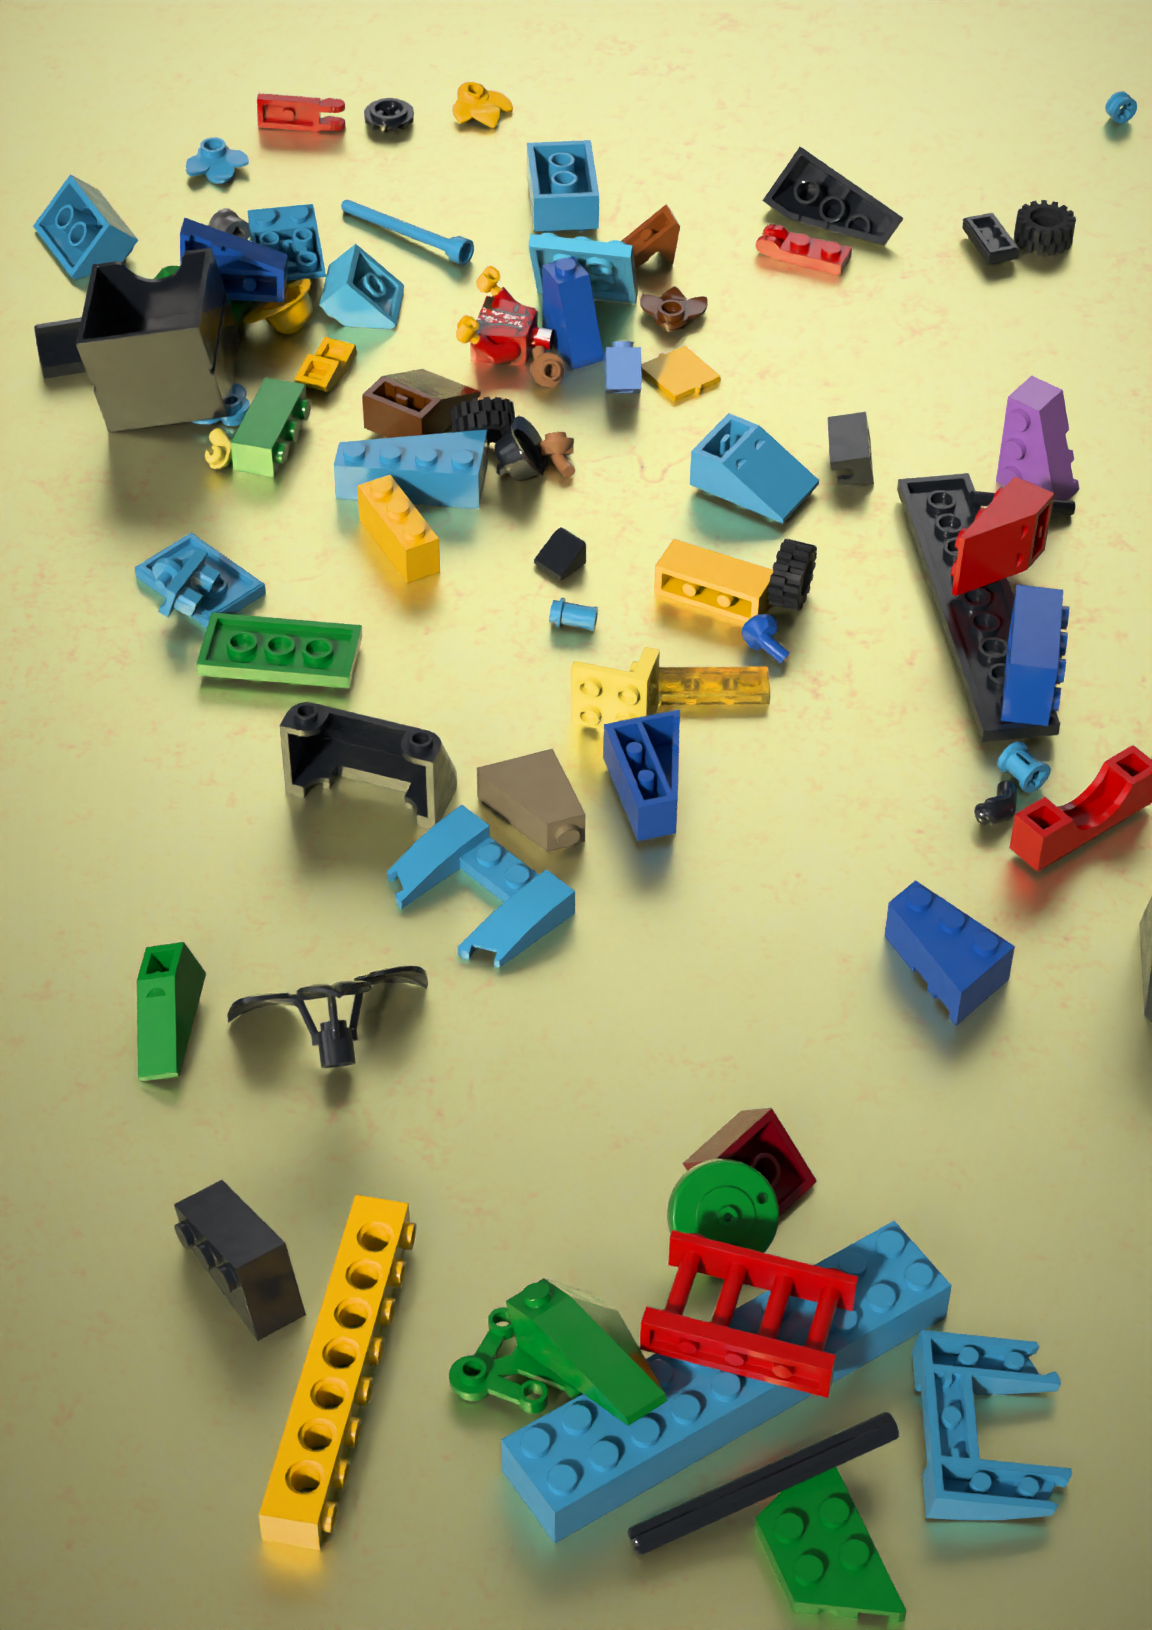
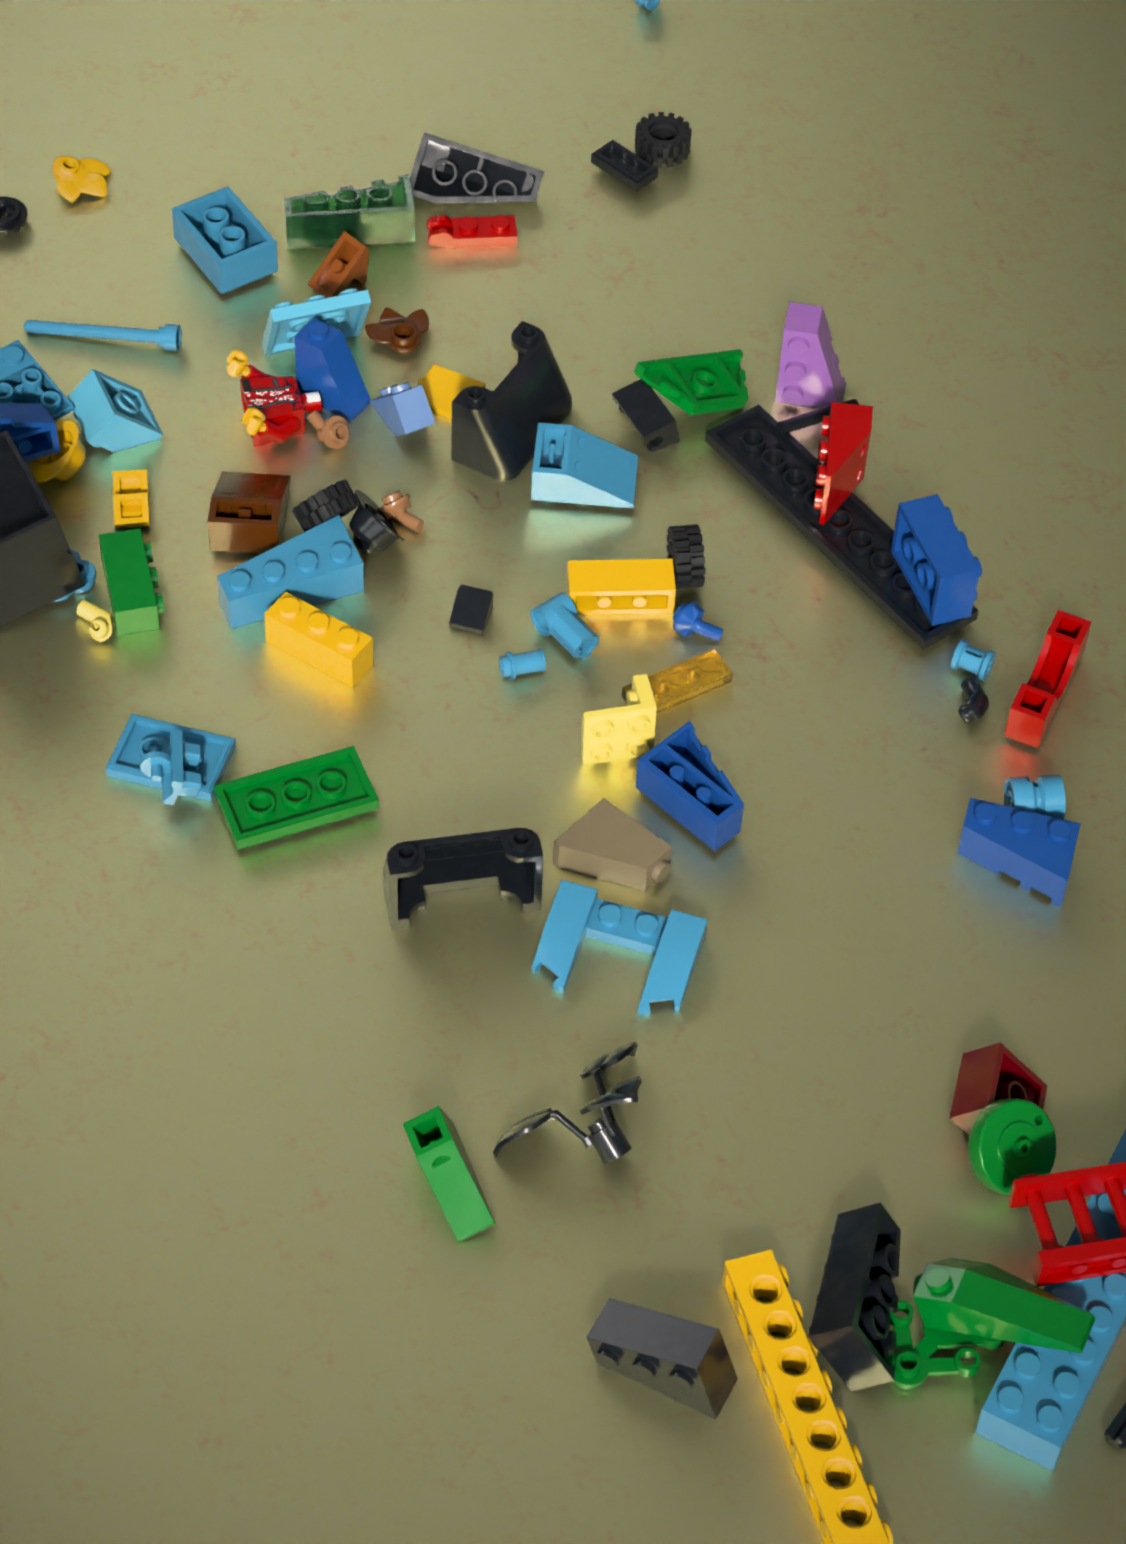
camera: 30 degrees left, 5 degrees up
none -> clear green wedge [284,174,415,250]
none -> black windscreen [451,321,572,481]
none -> dark azure piece [530,592,599,660]
none -> green wing [633,349,748,416]
none -> black wedge [808,1203,901,1392]
none -> dark azure wheel [1004,775,1066,819]

